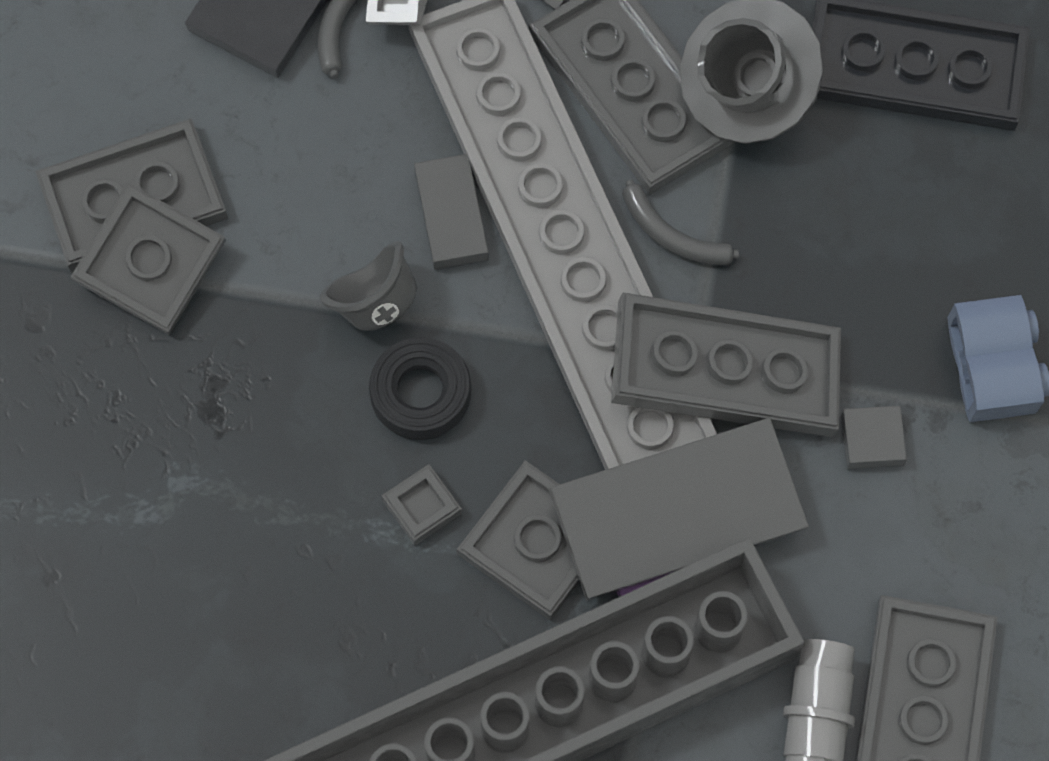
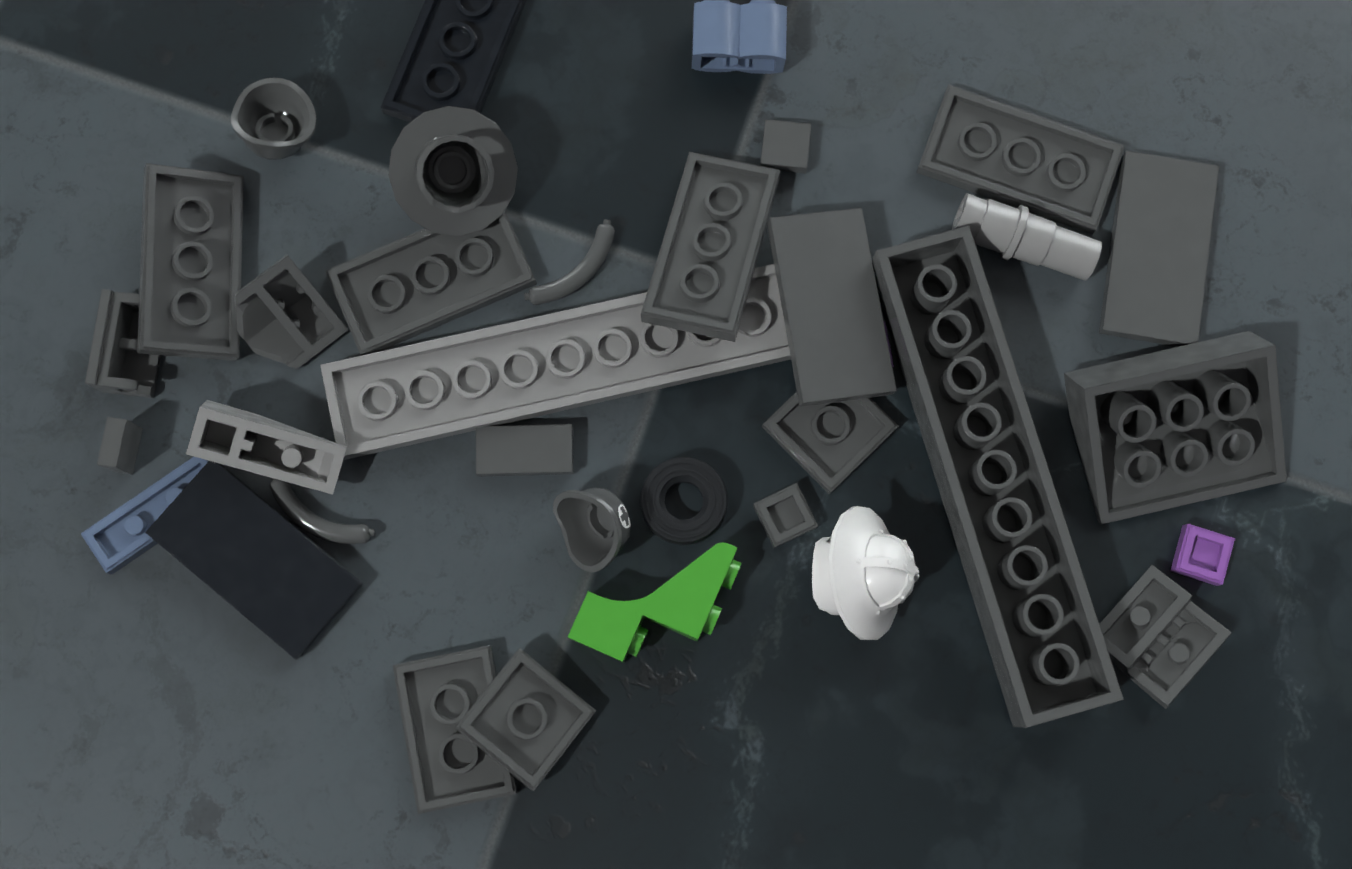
camera: 80 degrees left, 10 degrees up
none -> bright green arch [568,542,742,663]
none -> white helmet [812,506,920,640]

